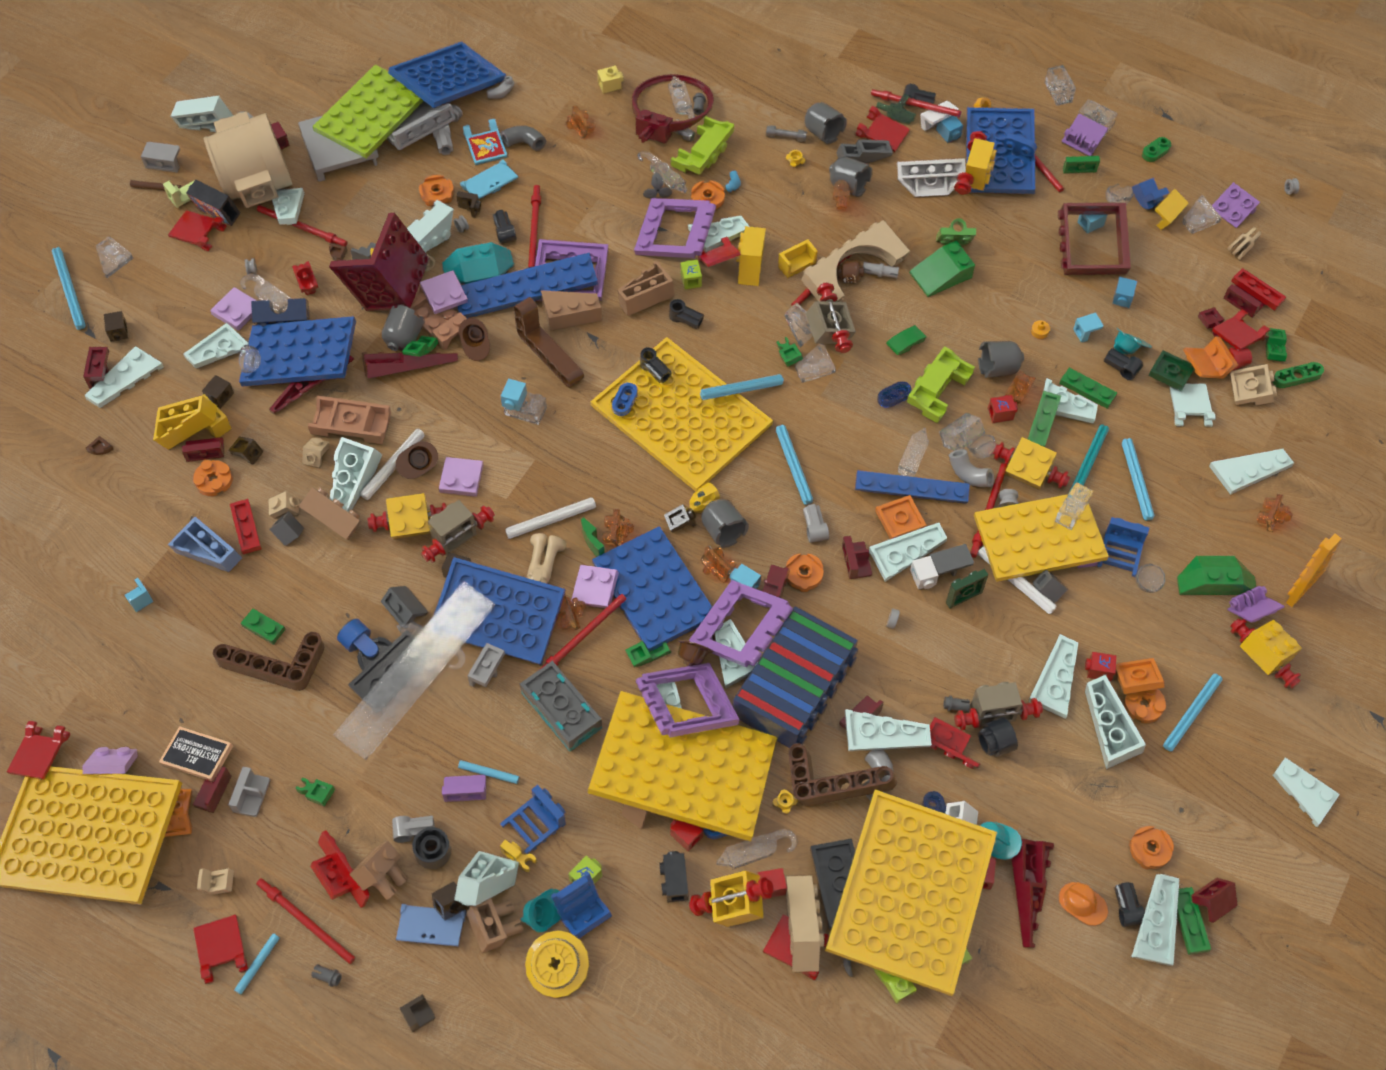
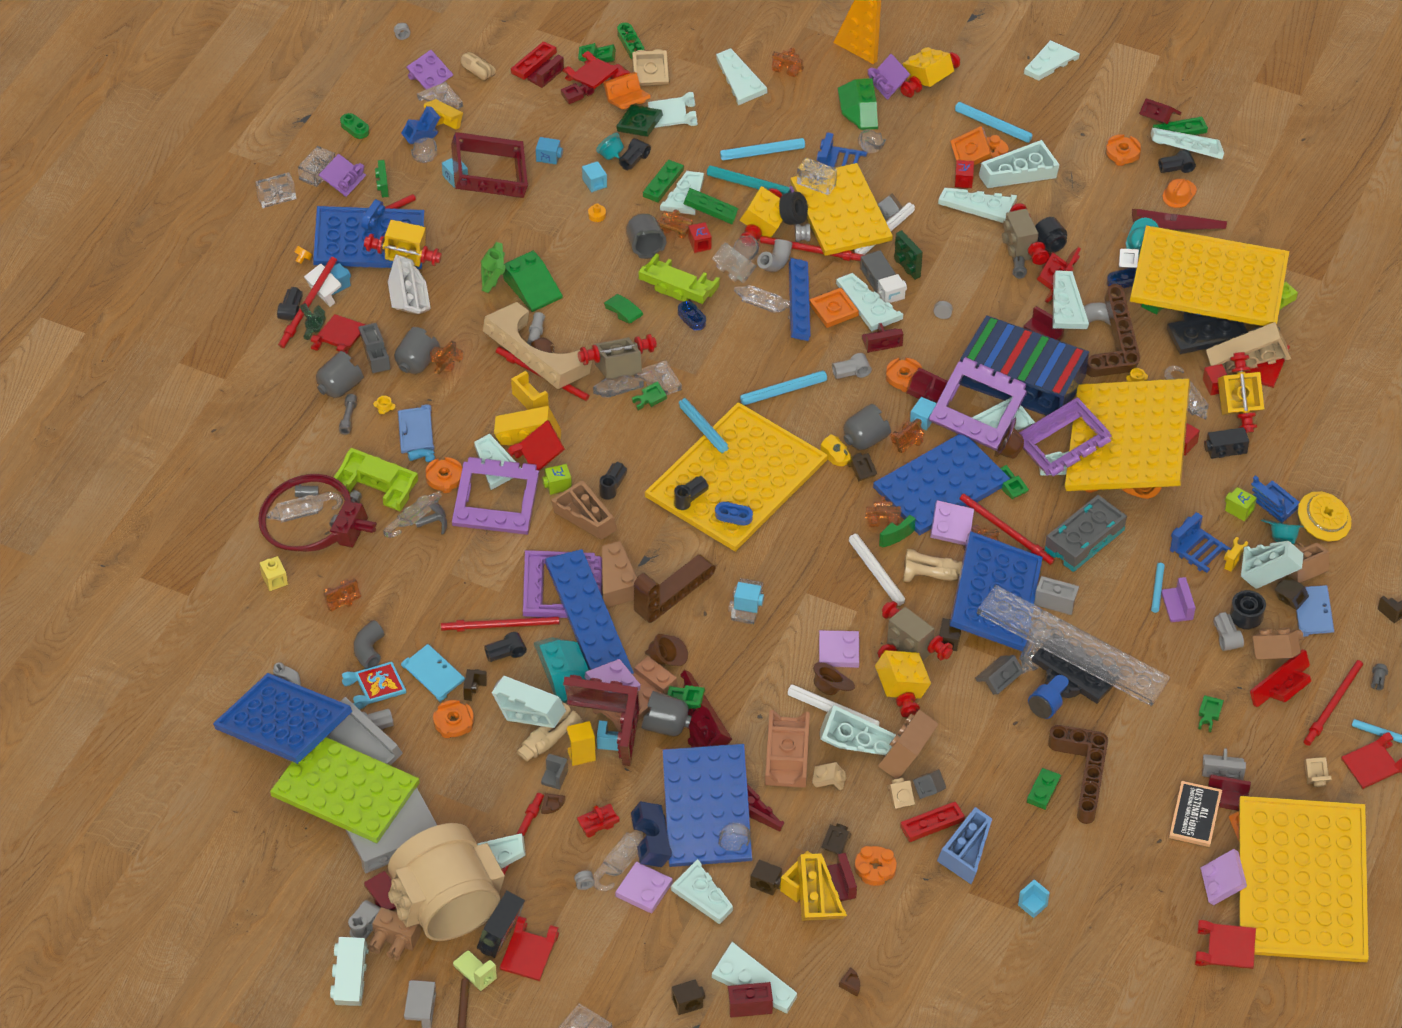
camera: 95 degrees left, 10 degrees down
none -> medium blue door [398,405,434,453]
none -> black tyre [779,192,808,225]

